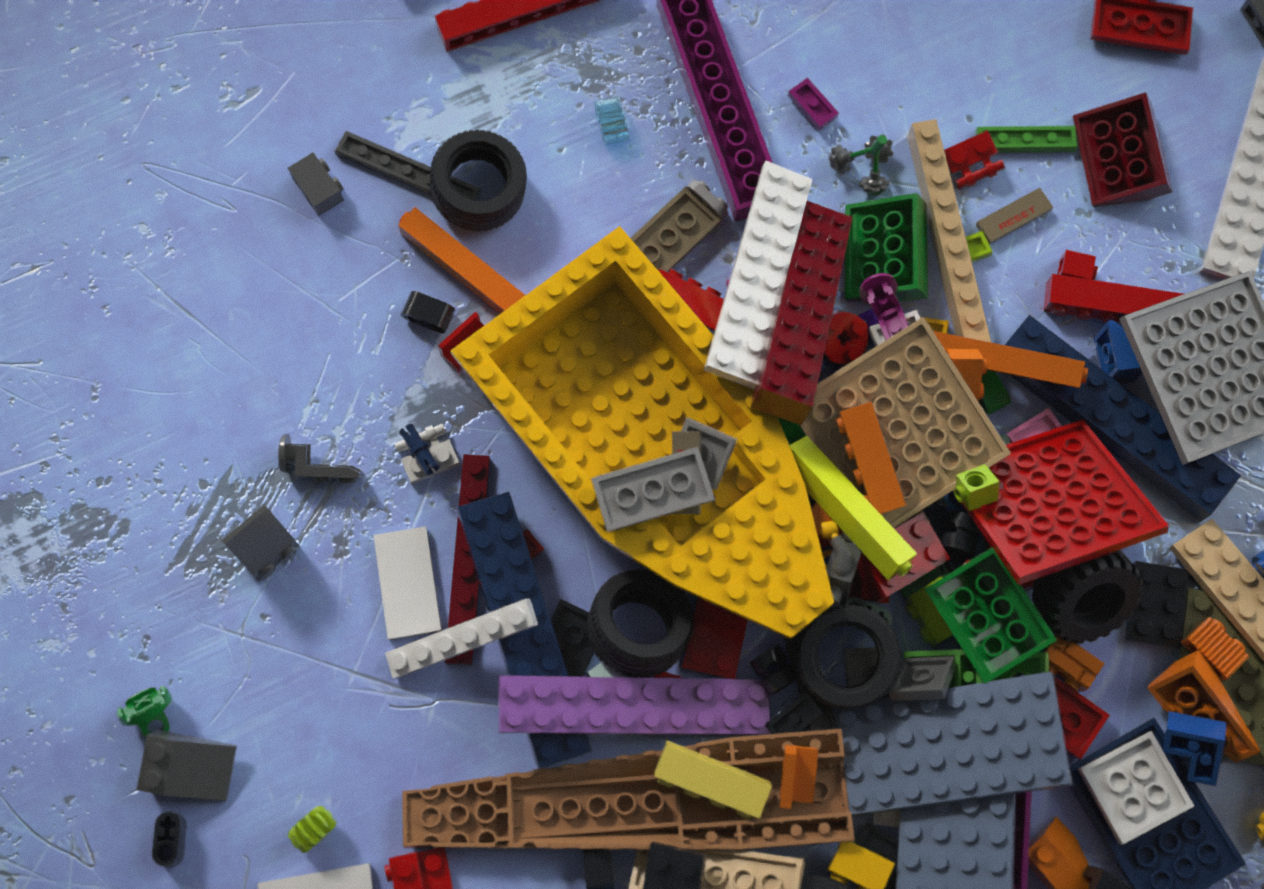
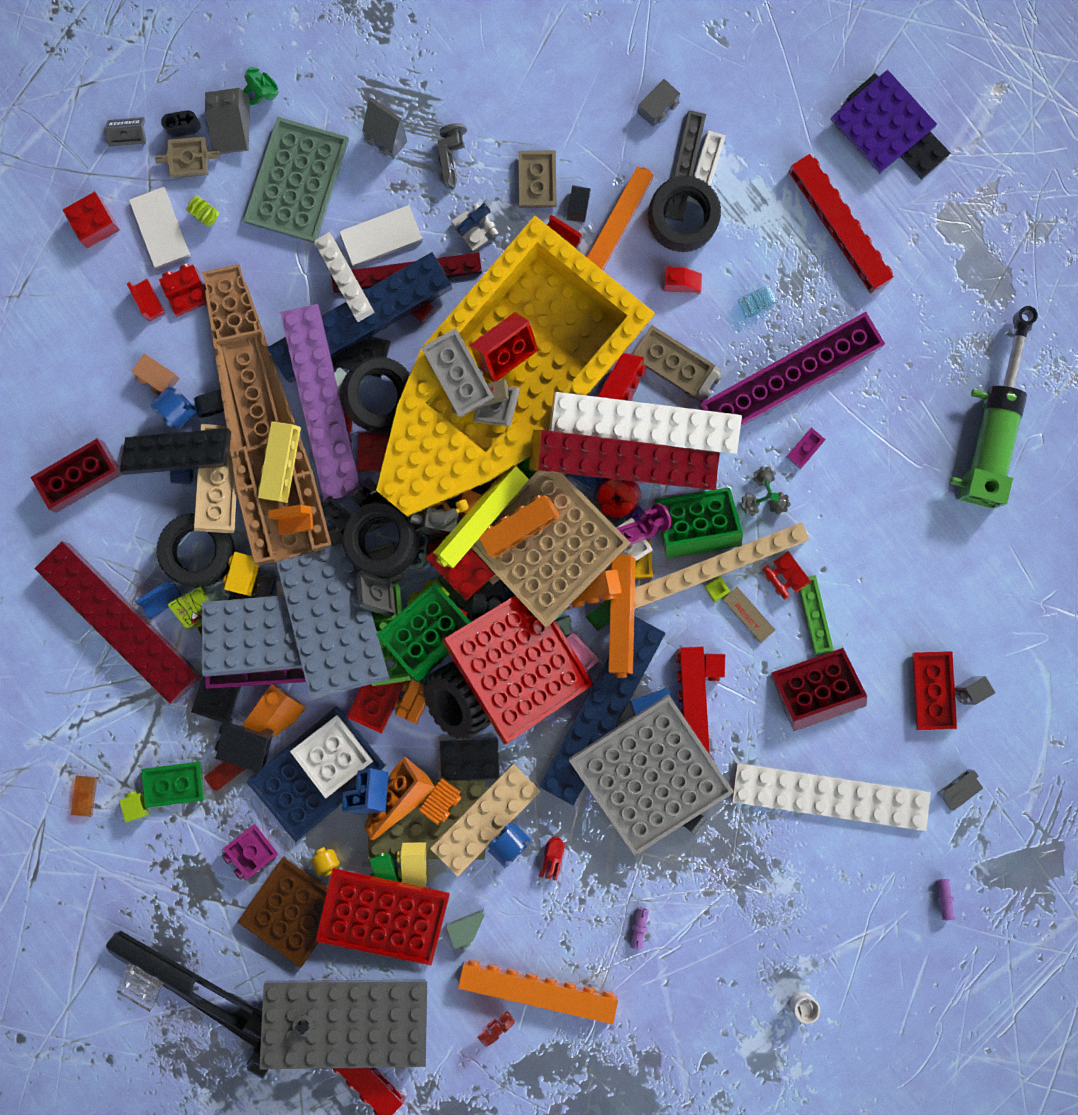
camera: 85 degrees right, 10 degrees up
lime brick [954,464,999,511] -> none
none -> dark tan plate [155,137,220,178]
none -> sand green plate [243,117,349,243]
none -> red brick [470,312,539,382]
none -> dark tan plate [518,150,557,208]
none -> red slope [664,266,702,293]
none -> white tile [687,130,726,206]

